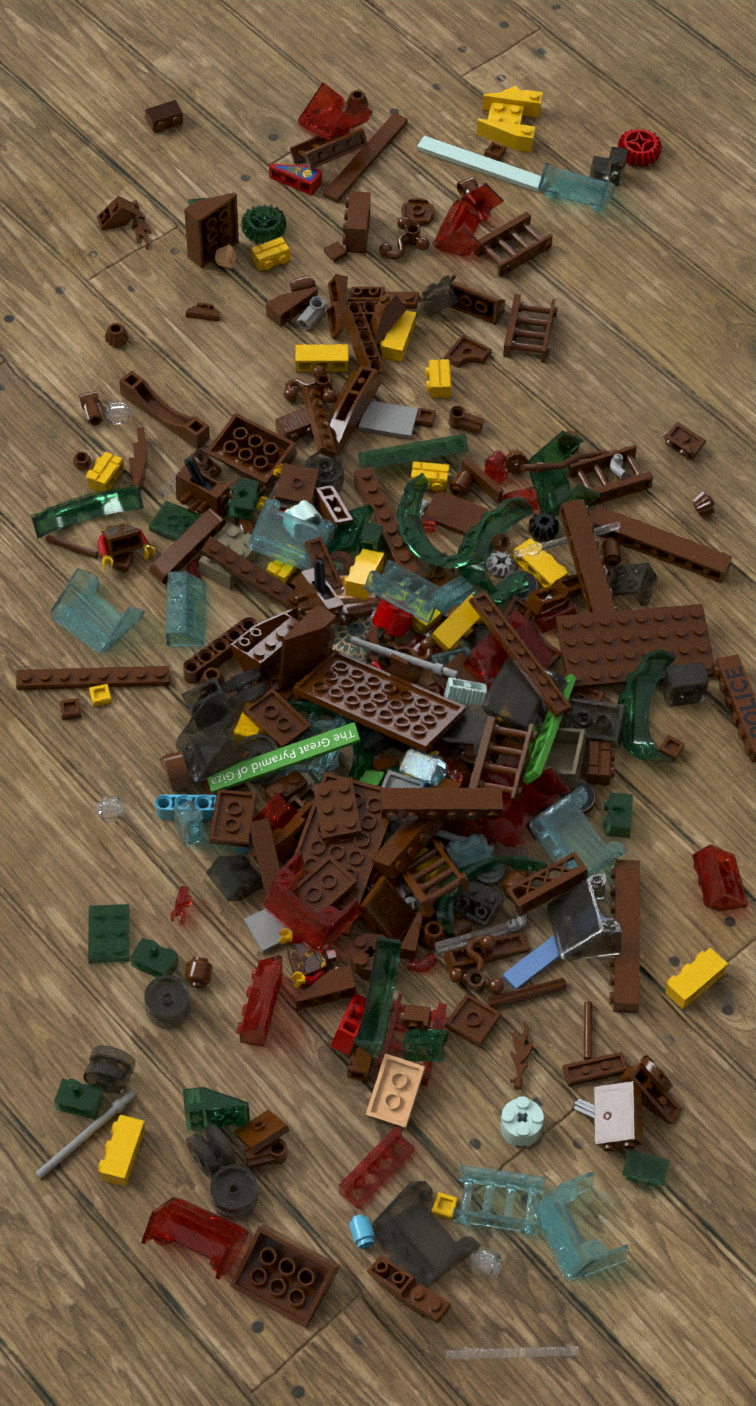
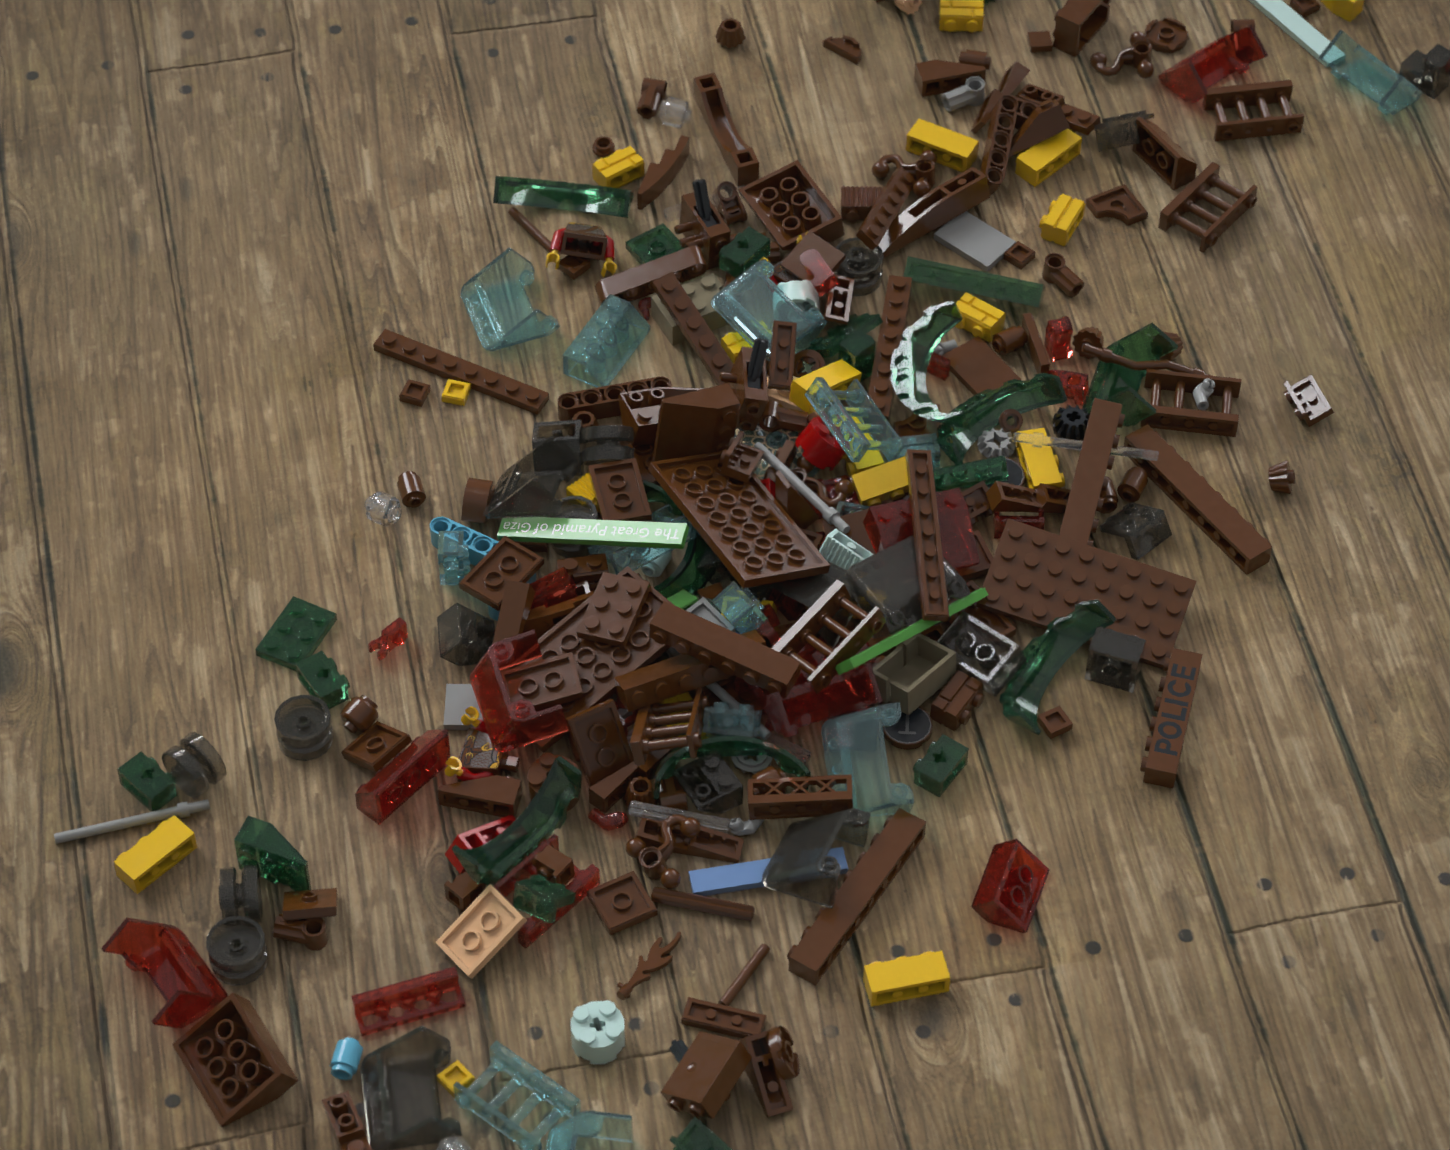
camera: 30 degrees right, 5 degrees down
none -> reddish brown plate [341,721,412,773]
none -> reddish brown brick [397,471,426,508]
none -> reddish brown bracket [719,431,765,483]
none -> clear red leg [800,249,839,297]

